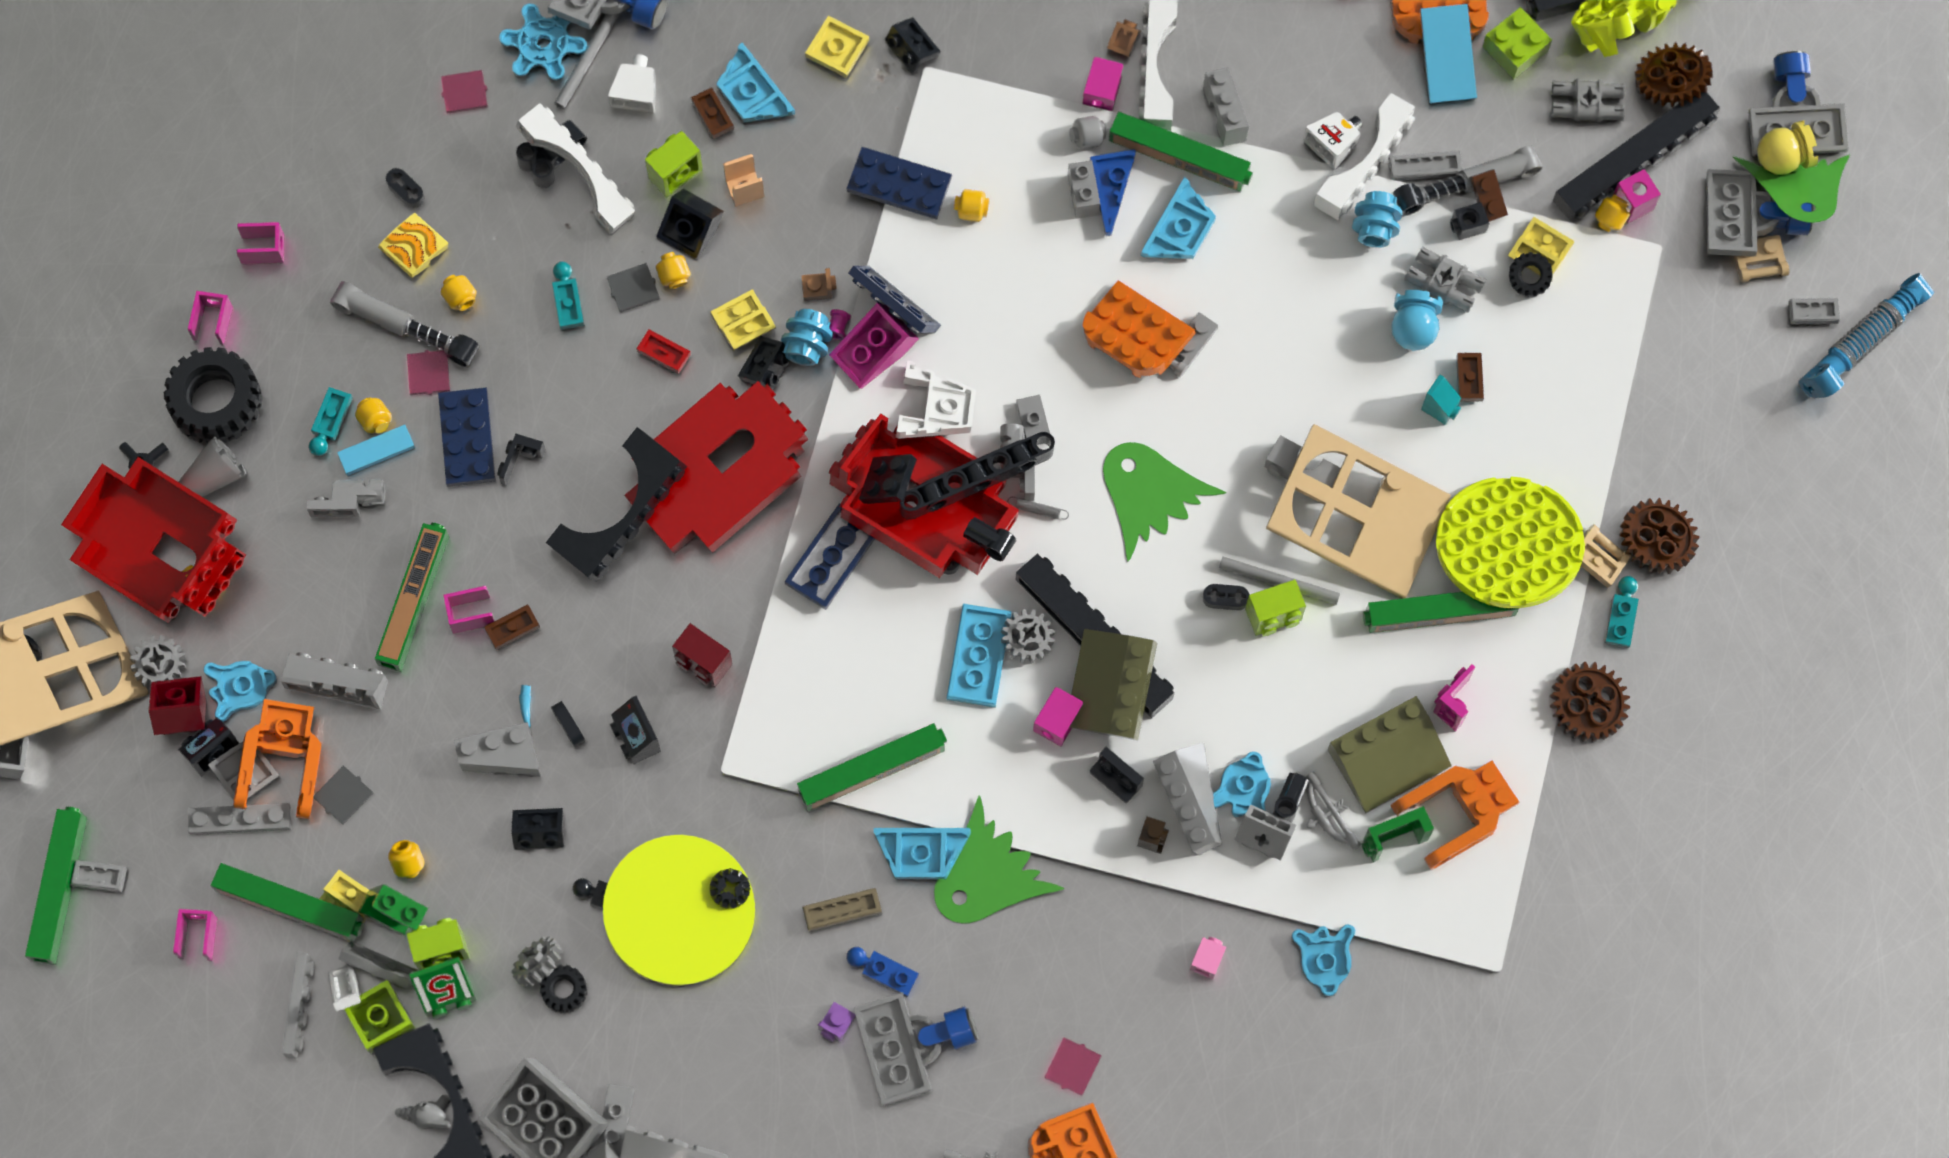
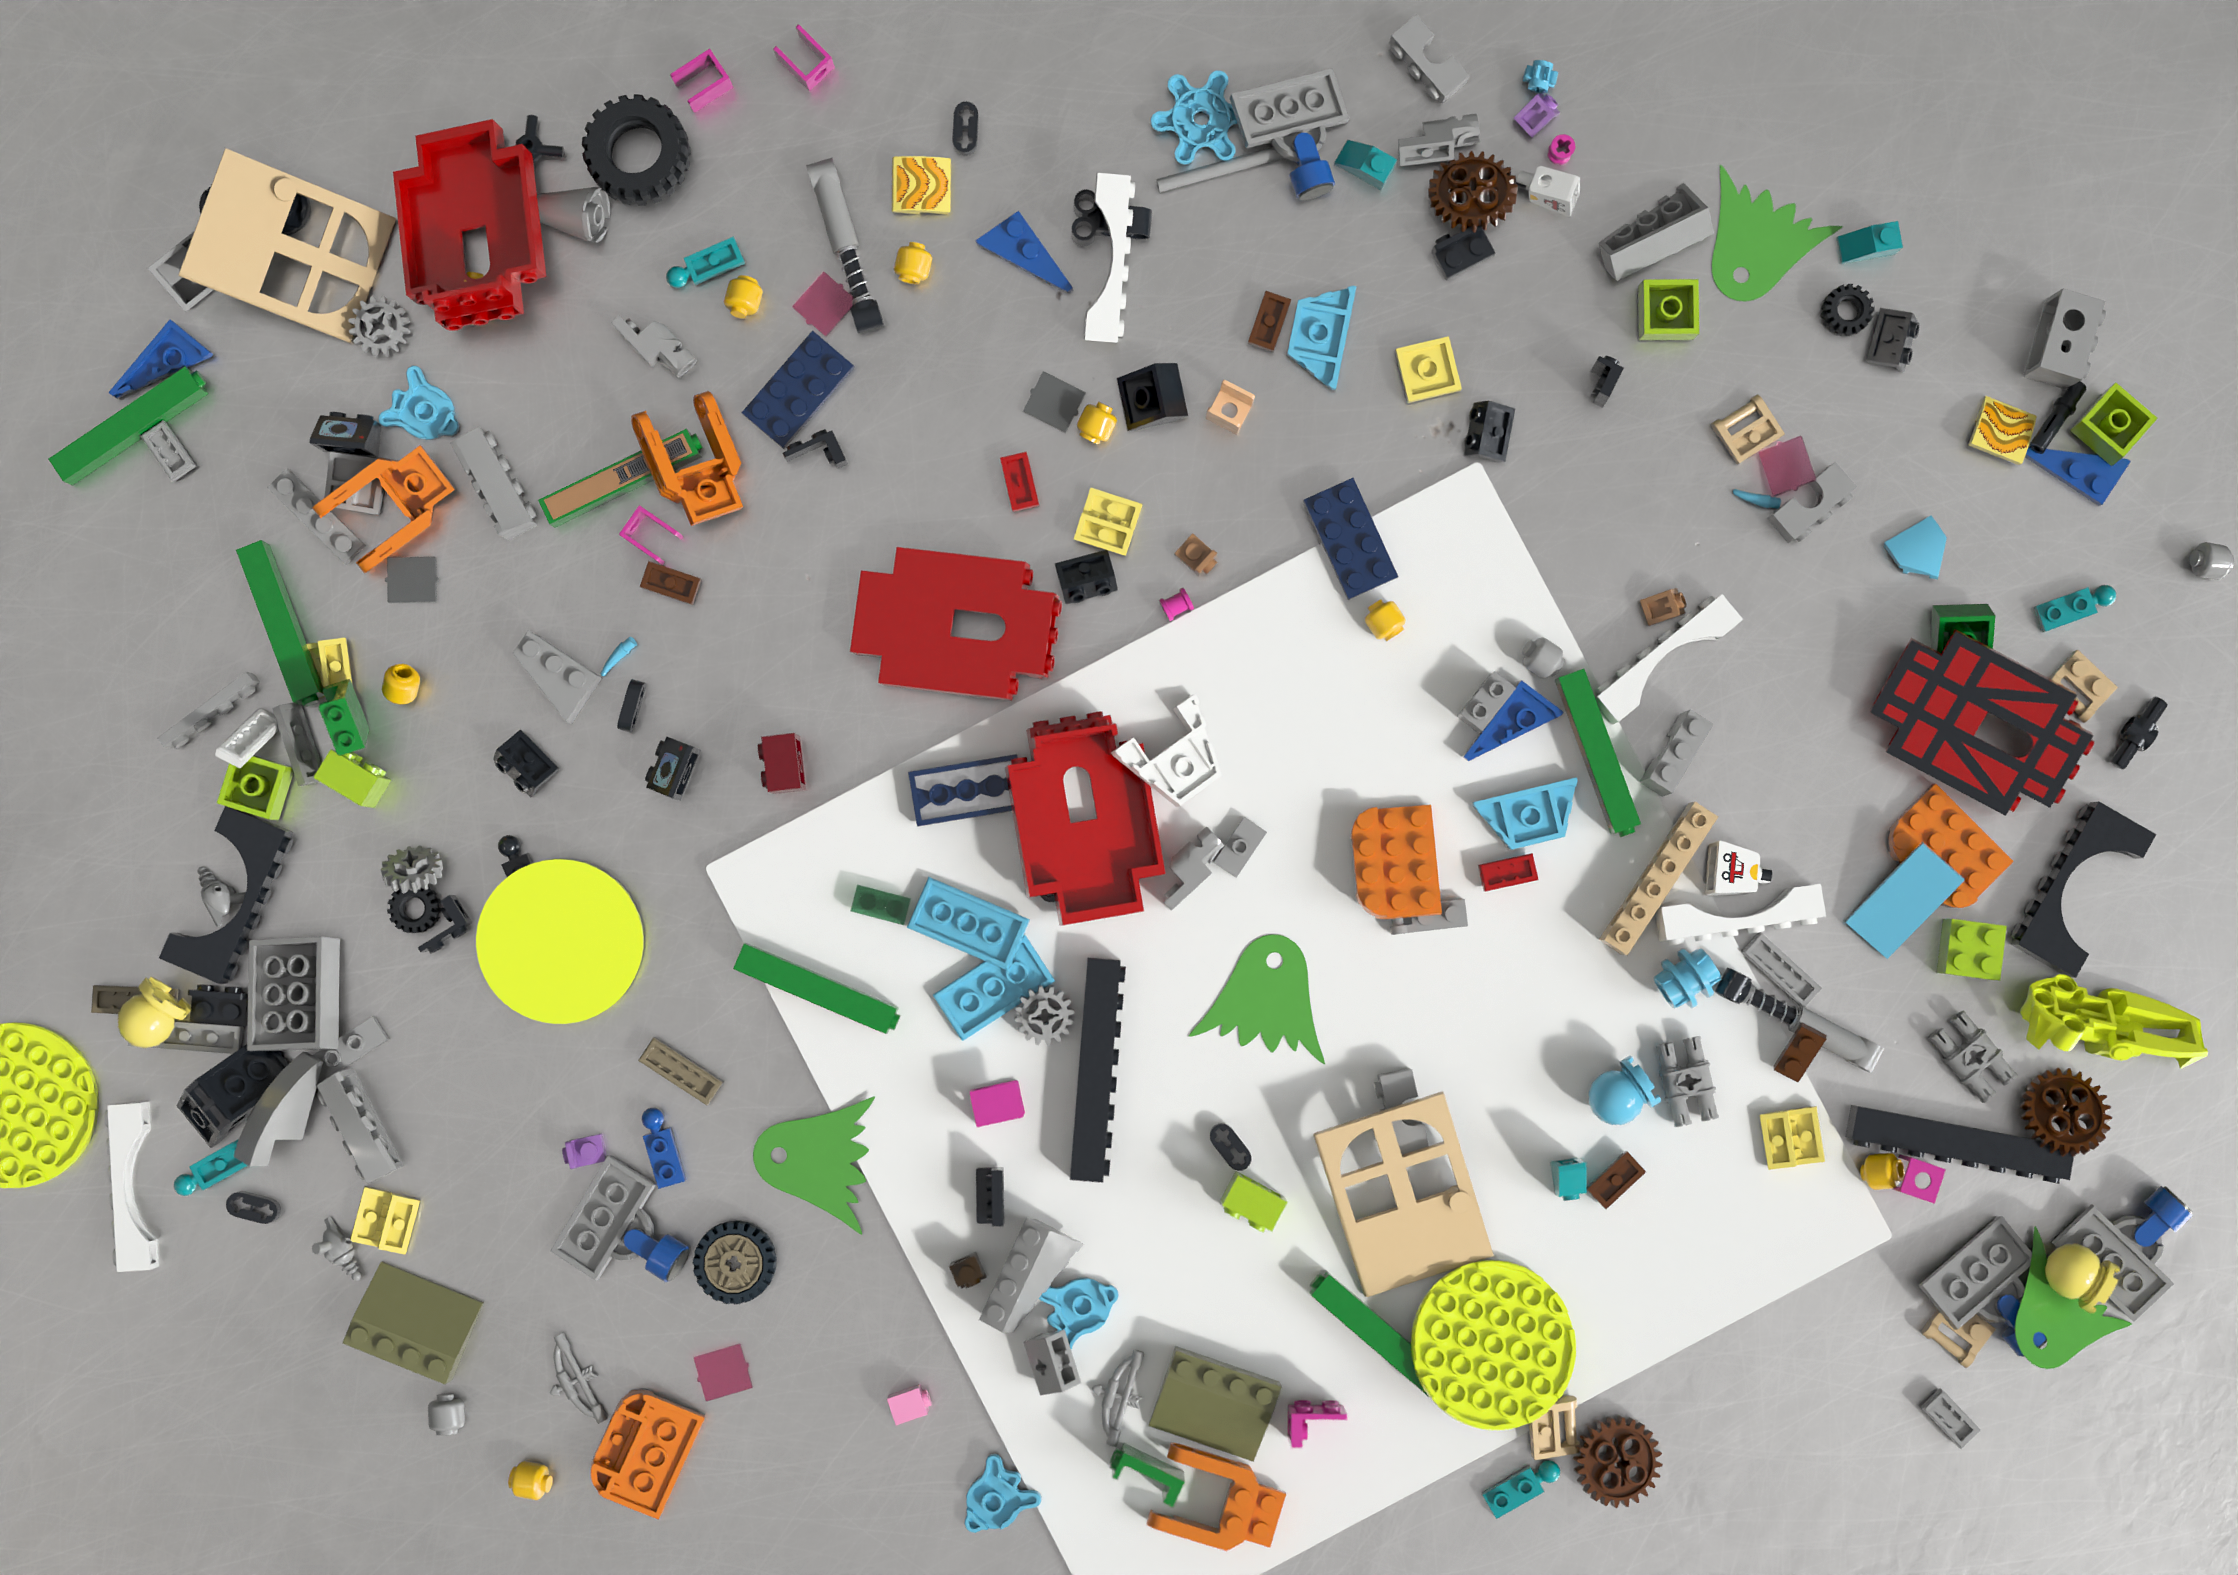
camera: 45 degrees right, 15 degrees up
dark red brick [149,676,207,735] -> none
dark pink piece [173,909,217,961] -> none
medium azure tile [337,425,415,476] -> none
green slope [409,957,477,1019] -> none
clear pink piece [441,70,488,113] -> none
black arch [546,427,687,582] -> none
teal plate [552,262,584,330] -> none
white torso [608,54,655,113] -> none
lime brick [645,130,703,198] -> none
black gear [710,868,750,909] -> none
medium azure piece [781,309,833,366] -> none
dark pink slope [829,303,919,389] -> none
dark blue piece [848,266,941,334] -> none
black plate [859,454,917,504] -> none
medium azure wing [874,828,971,879] -> none
black beam [899,432,1055,520] -> none
black piece [963,517,1016,562] -> none
light grey piece [1007,497,1069,520] -> none
olive slope [1069,629,1158,741] -> none
dark pink piece [1083,57,1123,112] -> none
light grey piece [1219,556,1340,605] -> none
black piece [1273,772,1309,822] -> none
black brick [1450,202,1490,240] -> none
black tyre [1509,252,1553,297] -> none
reddish brown gear [1549,661,1630,742] -> none
dark azure piece [1799,273,1934,398] -> none
none -> blue wing [108,319,213,399]
none -> black bracket [418,895,473,954]
none -> orange plate [631,391,743,526]
none -> wheel [693,1220,777,1305]
none -> clear green plate [850,885,911,925]
none -> medium azure tile [907,877,1030,971]
none -> blue wing [976,211,1073,293]
none -> red plate [1478,853,1539,892]
none -> tan brick [1599,802,1718,955]

